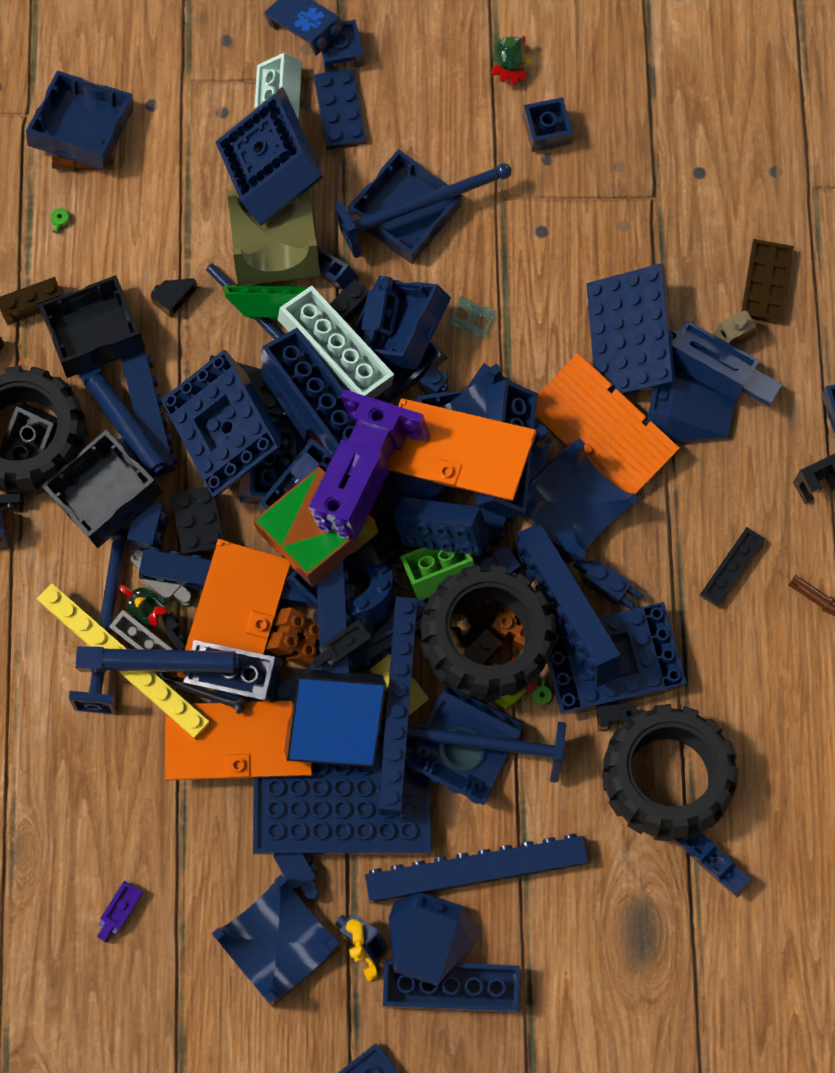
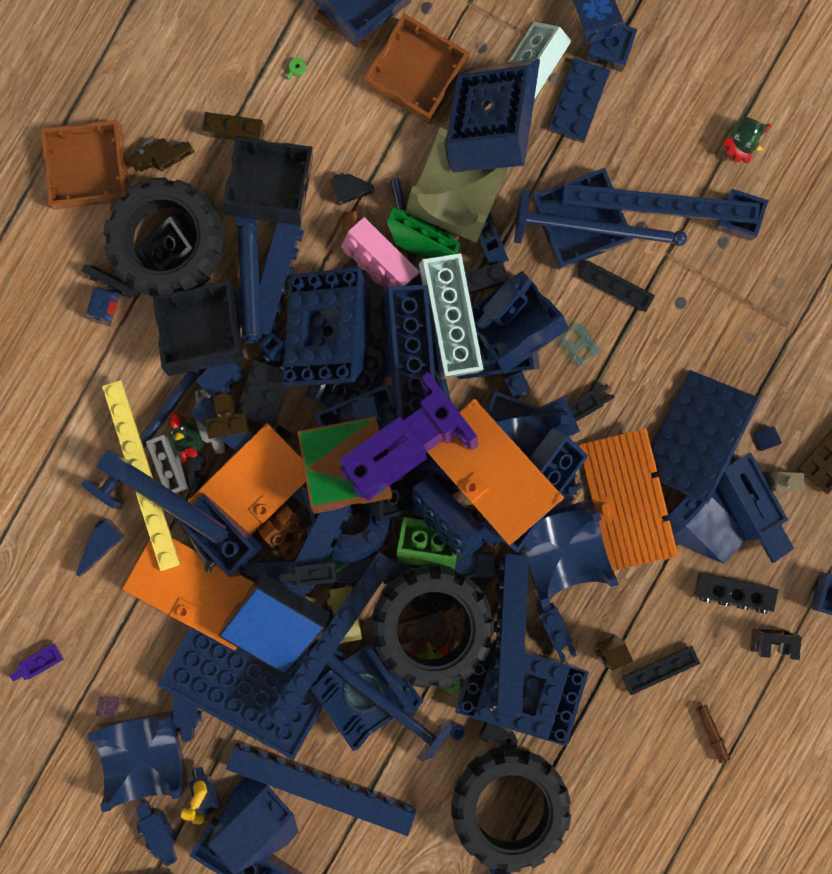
camera: 30 degrees right, 15 degrees up
none -> dark blue slope [76,519,125,577]
none -> plate [96,697,120,718]
none -> dark blue hinge [136,800,177,867]
none -> dark brown brick [205,393,249,439]
none -> dark blue brick [258,333,285,367]
none -> bright pink brick [341,217,419,291]
none -> dark orange slope [342,211,358,233]
none -> dark orange tile [364,13,470,124]
none -> clear blue hinge [450,723,465,740]
none -> dark blue plate [562,184,760,224]
none -> black hinge [568,384,615,422]
none -> black tile [578,260,655,312]
none -> dark brown brick [595,635,634,671]
none -> black brick [694,572,779,614]
none -> dark blue slope [754,426,782,451]

